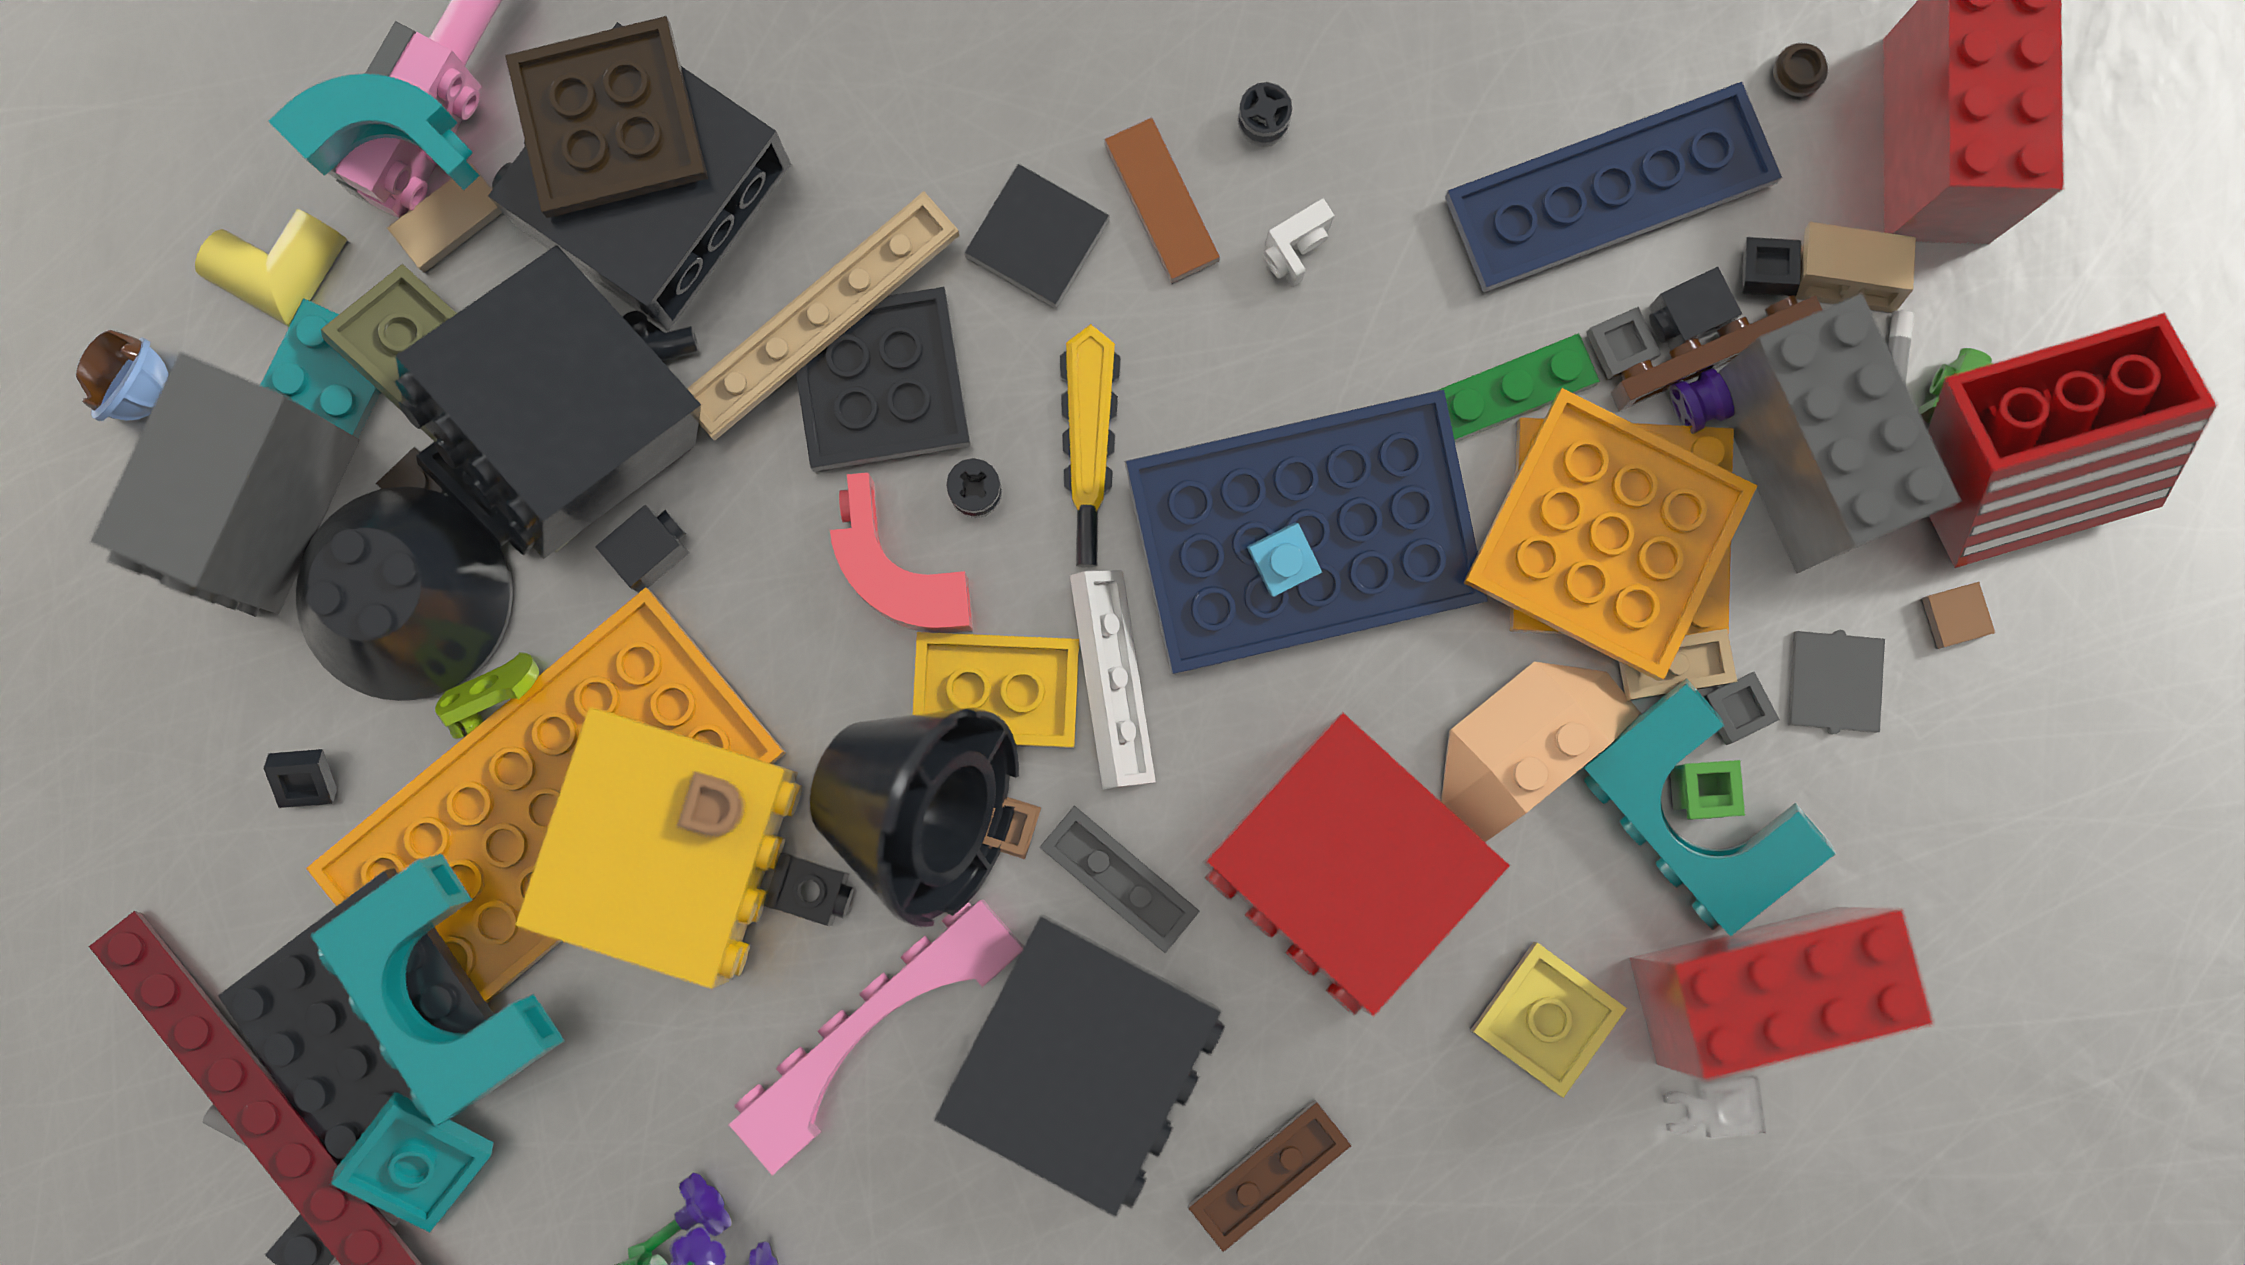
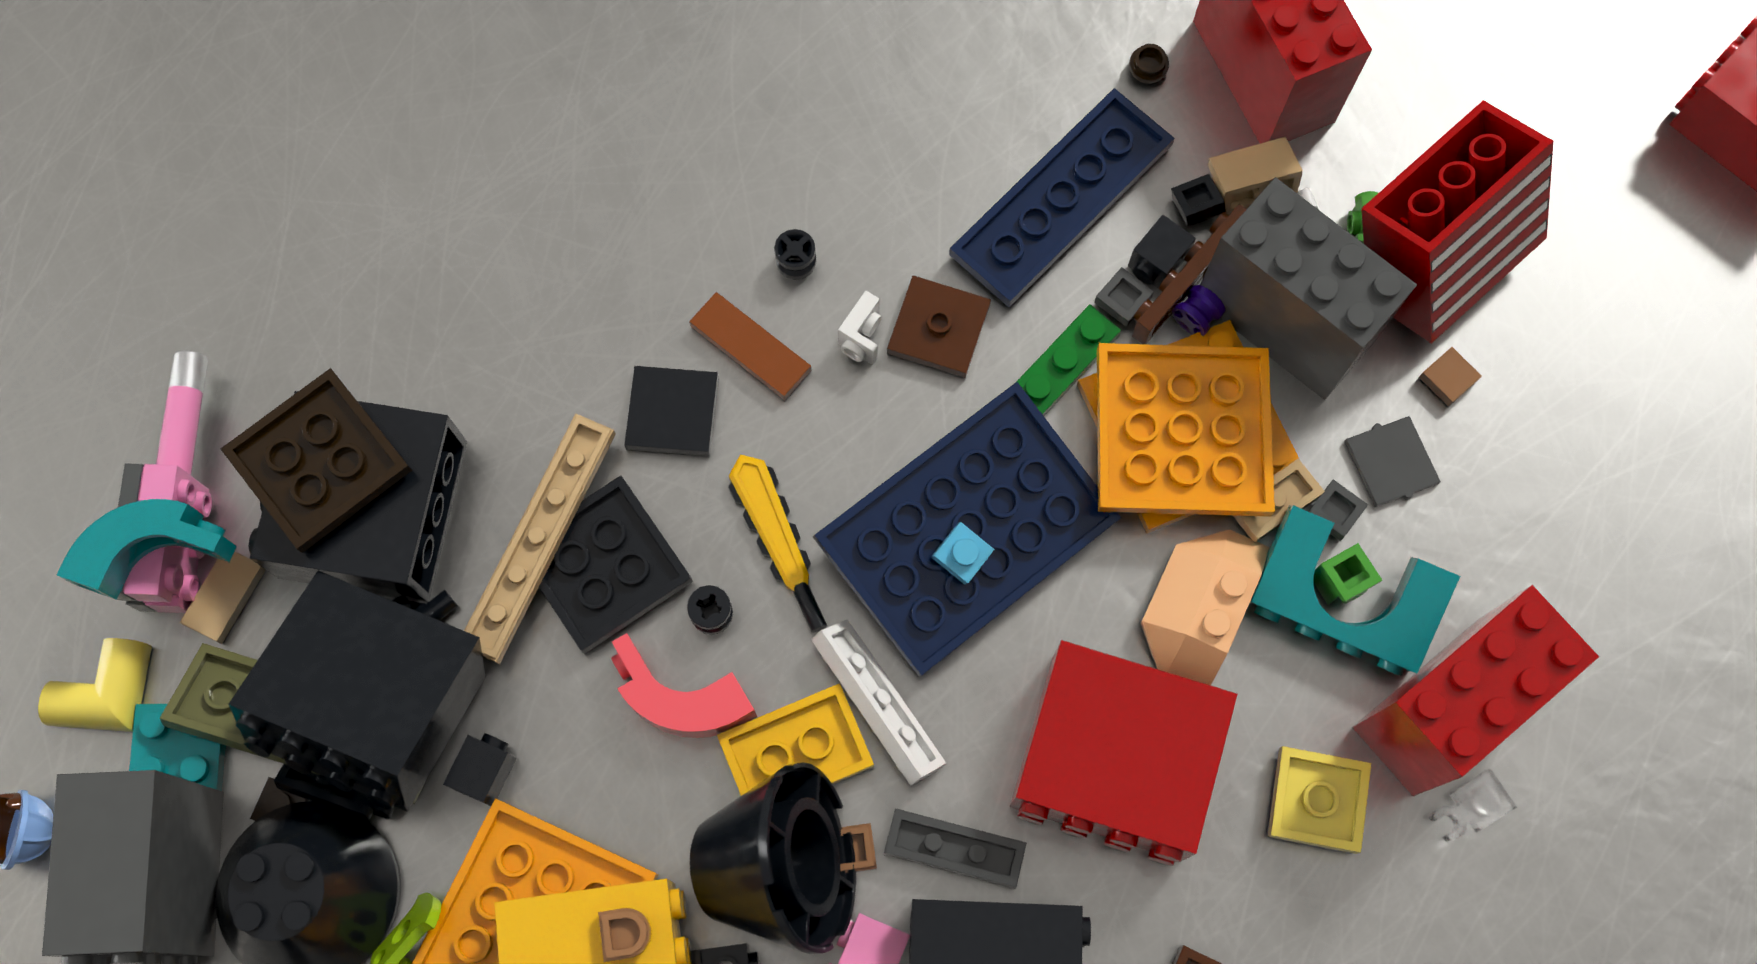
camera: 25 degrees left, 10 degrees down
none -> reddish brown plate [887,275,991,378]

